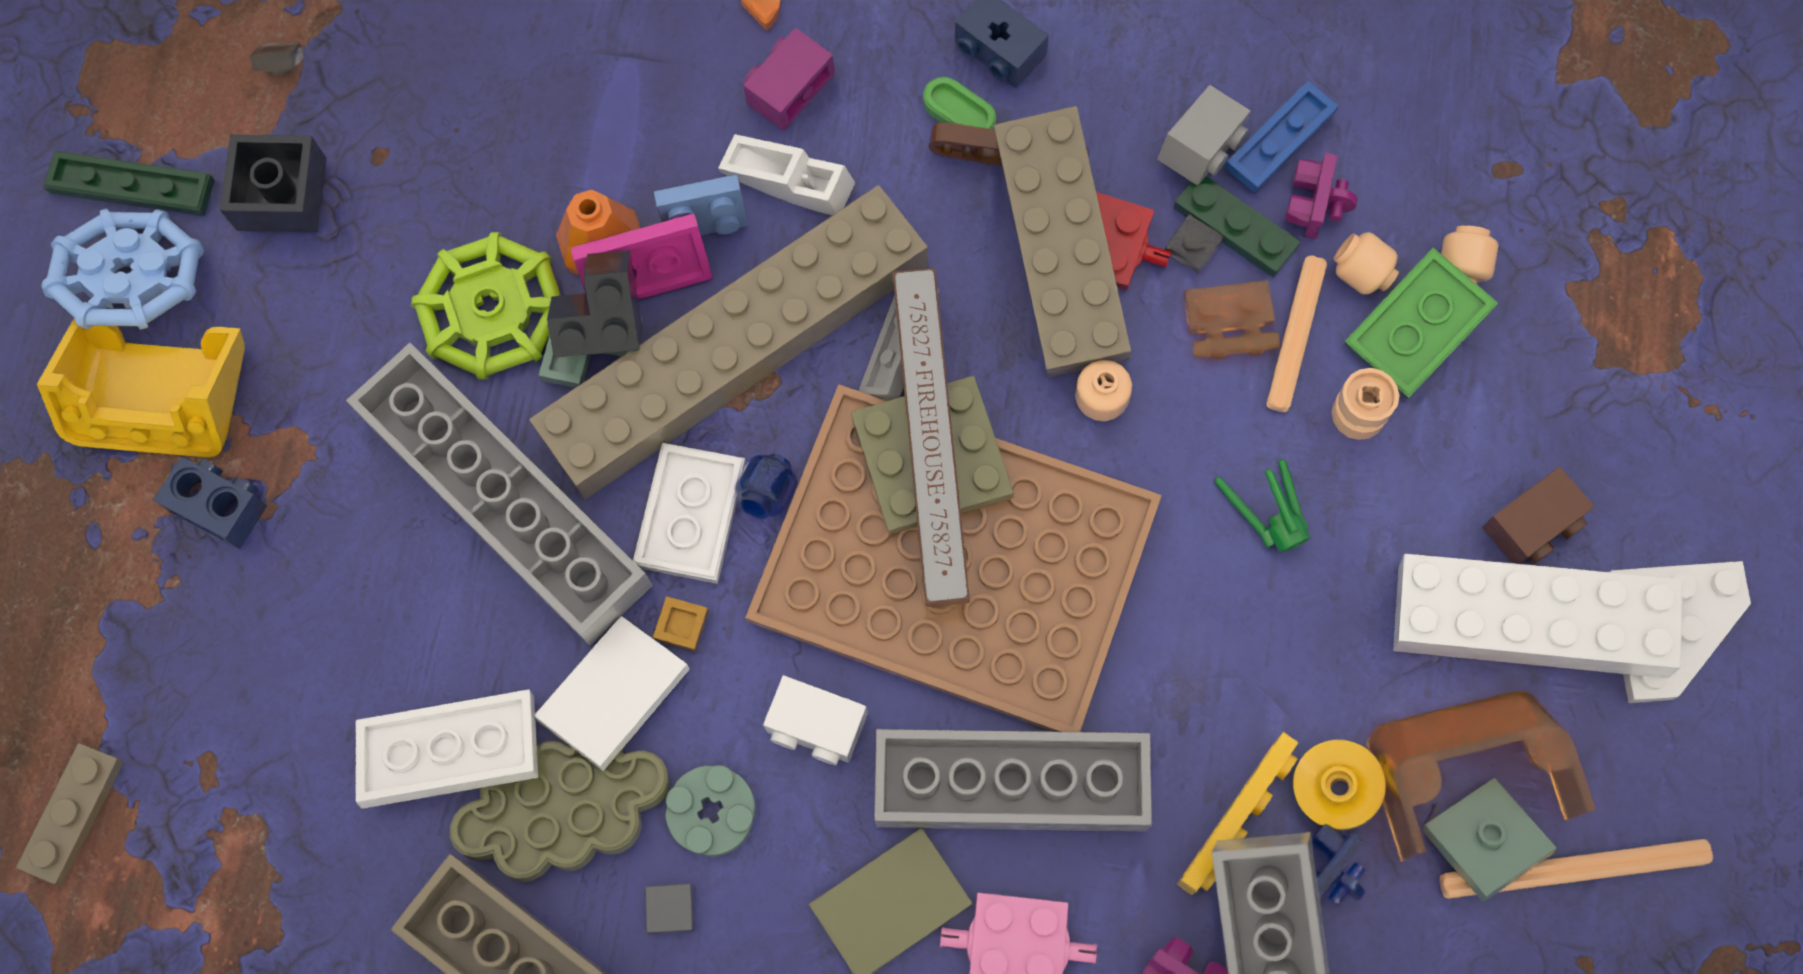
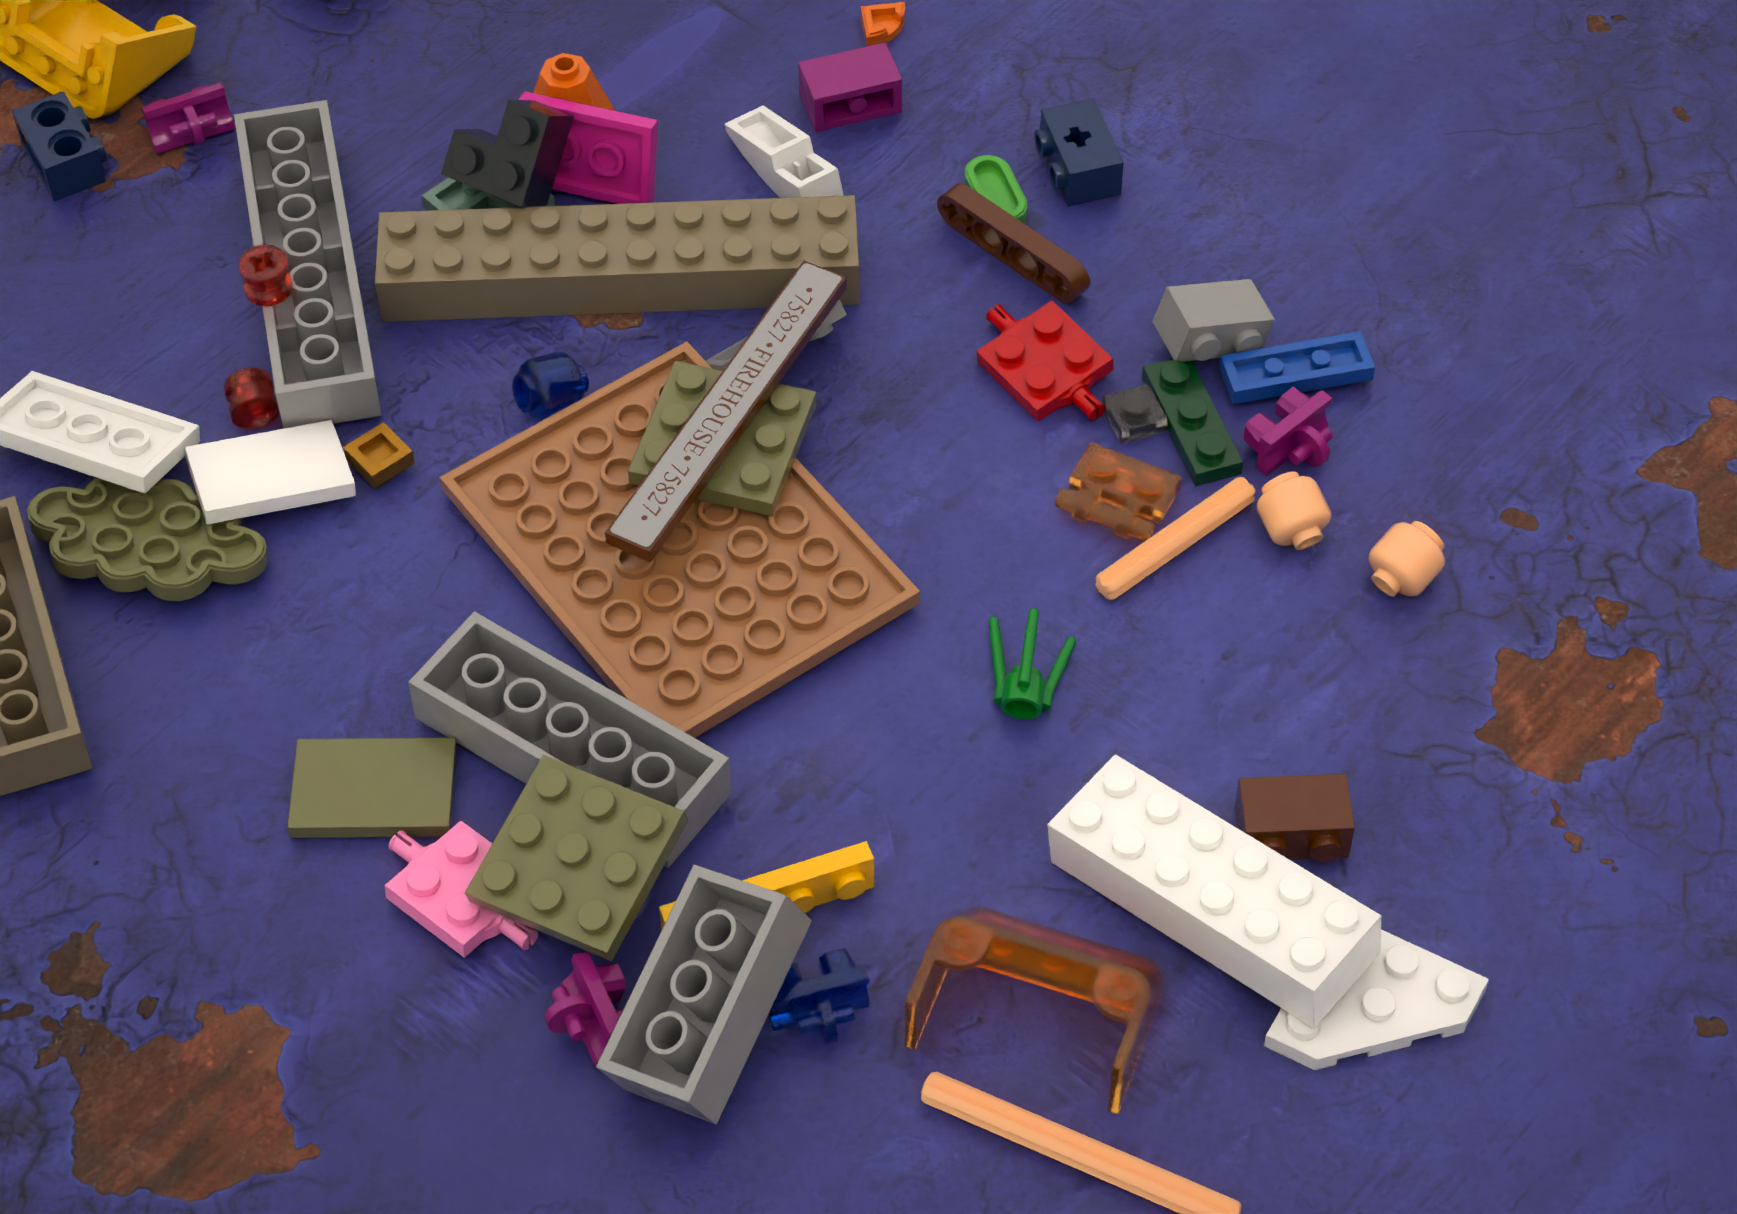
camera: 30 degrees right, 20 degrees down
lime plate [411,232,561,380] -> none
white tile [633,443,746,584] -> none
dark grey tile [645,884,694,934] -> none
medium blue plate [654,174,748,236] -> none
sand green plate [665,765,756,857] -> none
white brick [763,675,868,765] -> none
dark tan brick [994,106,1131,378] -> none
light nougat head [1075,360,1132,421] -> none
yellow dish [1293,740,1386,830] -> none
light nougat wheel [1331,368,1399,440] -> none
bright green tile [1345,247,1498,399] -> none
sand green plate [1422,778,1557,902] -> none
none -> magenta hips [141,82,235,153]
none -> clear red wheel [224,368,279,430]
none -> clear red wheel [238,244,293,307]
none -> olive plate [464,755,689,961]

